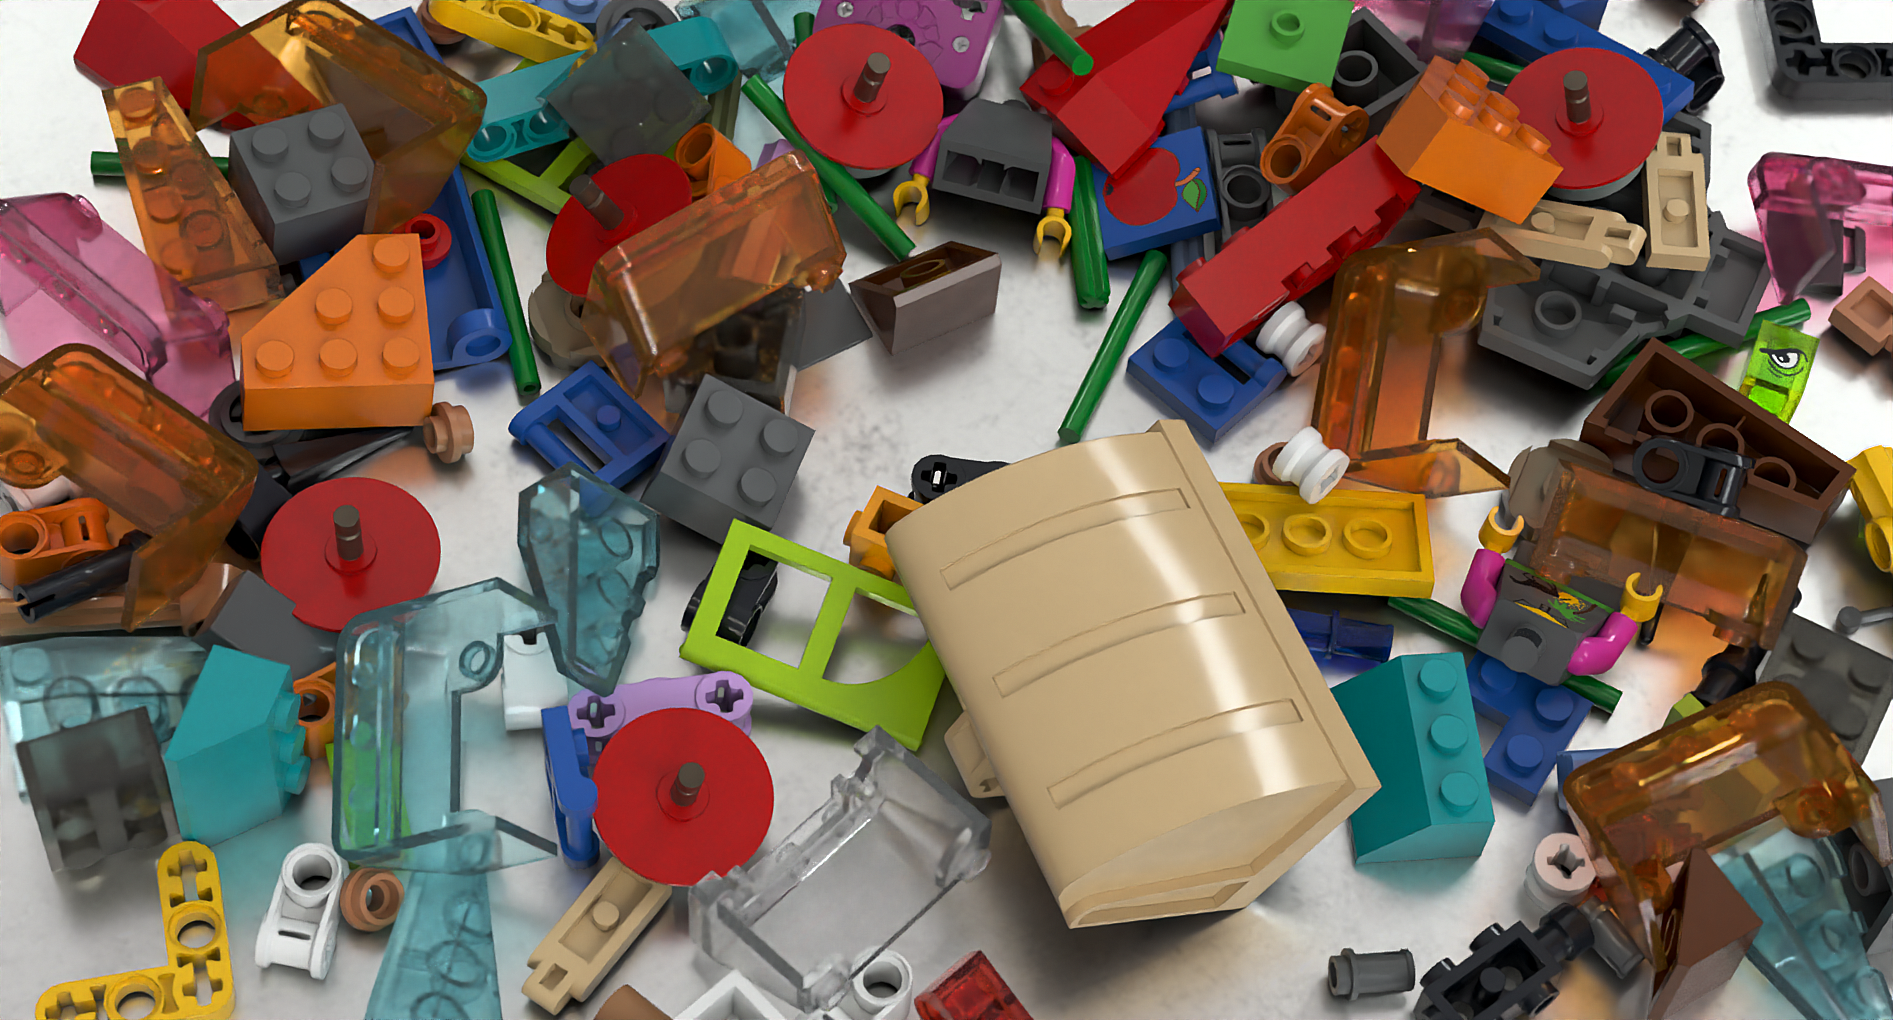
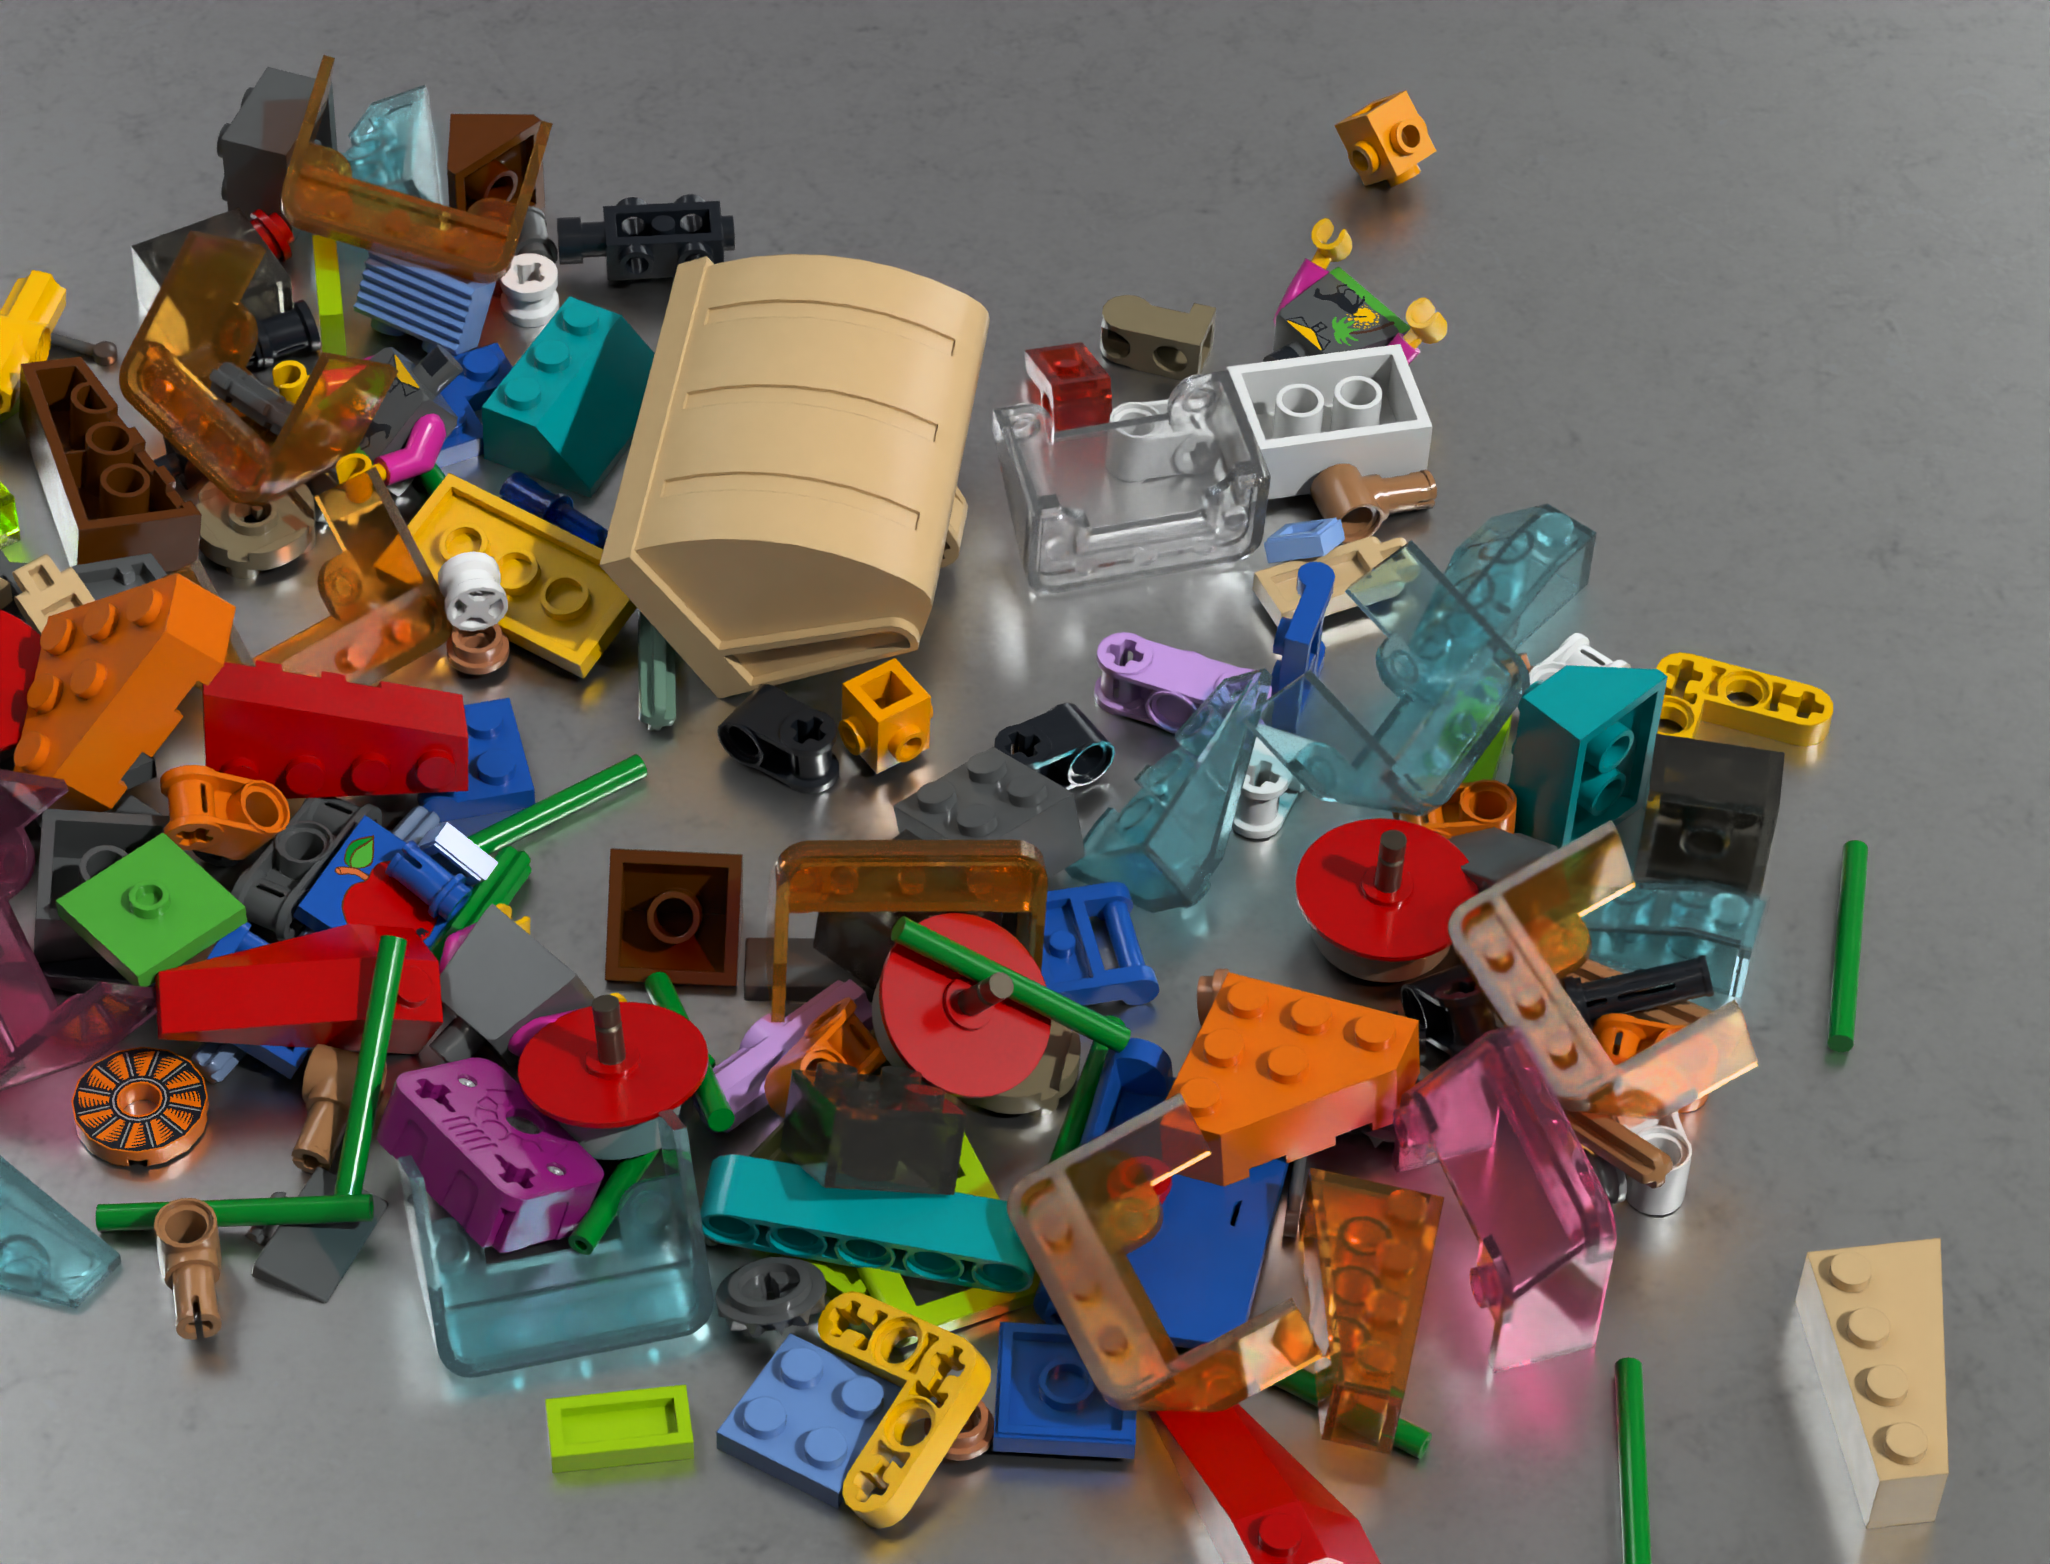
camera: 145 degrees left, 10 degrees down
dark grey brick [228,103,389,268] -> none
red piece [592,708,774,887] -> none
lime window [679,518,946,752] -> none
black piece [1632,435,1757,519] -> none
none -> dark grey axle [209,362,308,442]
none -> blue pin [385,840,472,921]
none -> tile [418,822,498,886]
none -> green bar [891,916,1131,1053]
none -> light blue tile [1264,517,1345,563]

